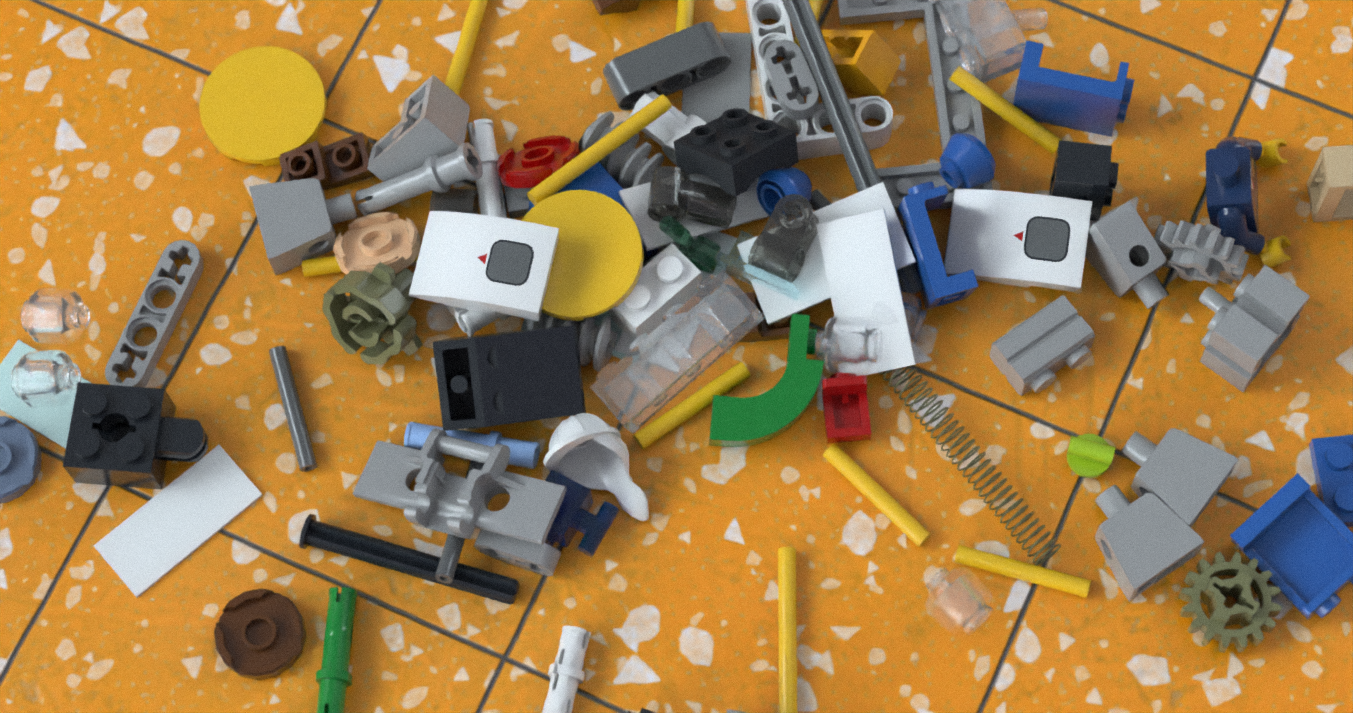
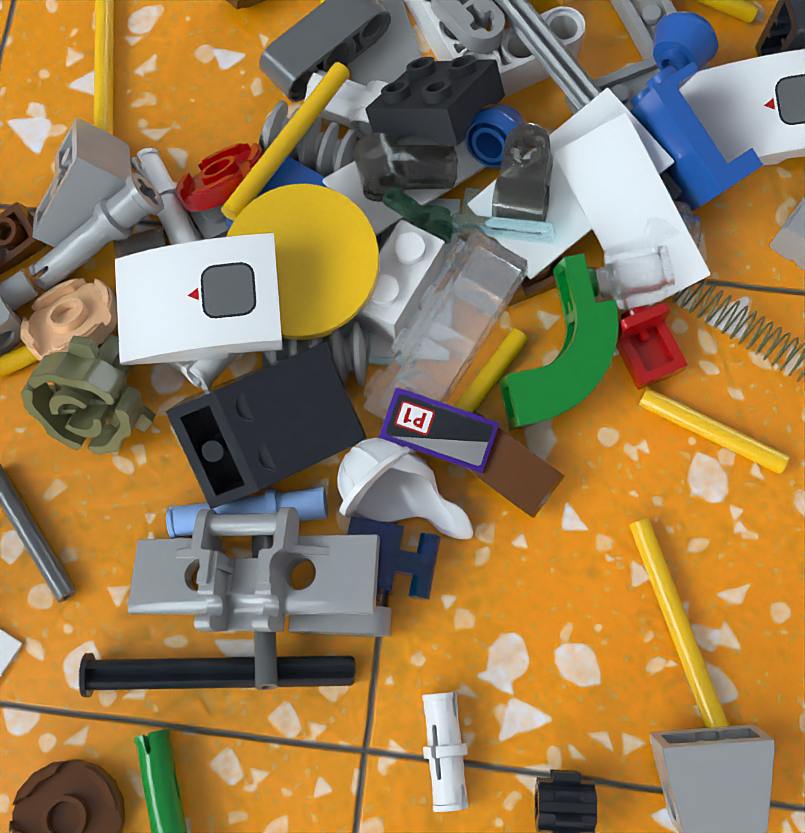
camera: 20 degrees left, 5 degrees up
none -> slope [379,387,500,474]
none -> reddish brown slope [466,410,565,518]

